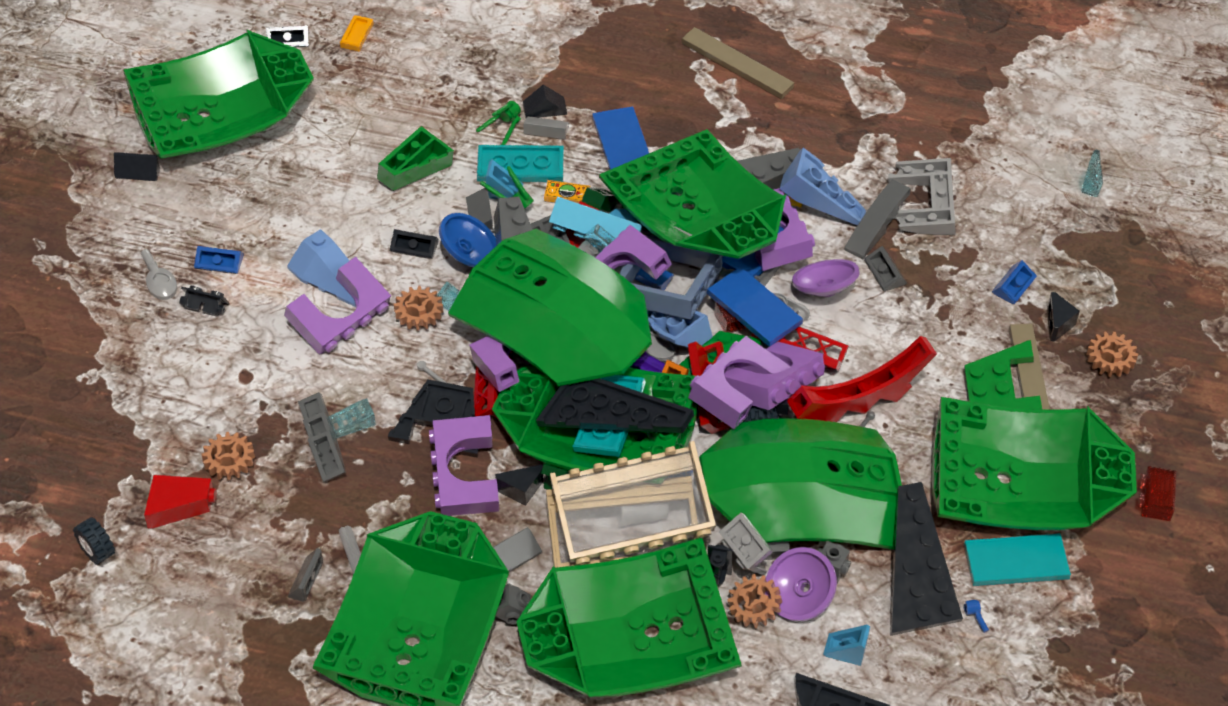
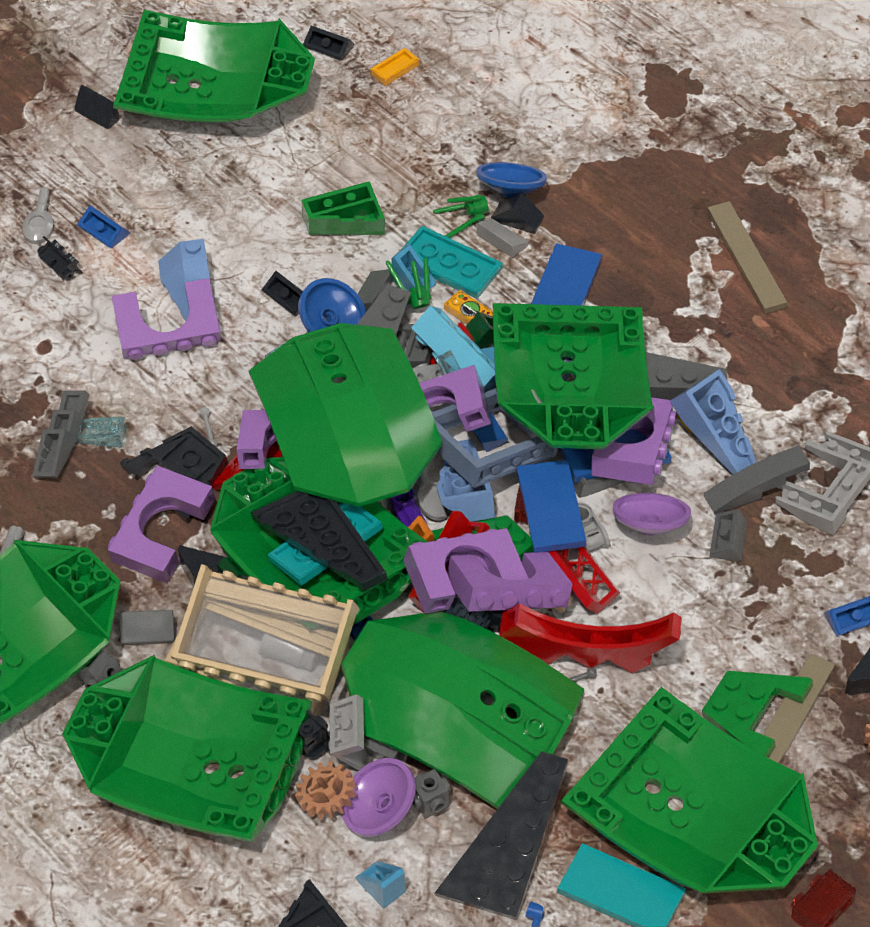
camera: 35 degrees right, 0 degrees up
nougat gear [394,286,443,331] -> none
none -> blue dish [476,162,547,198]

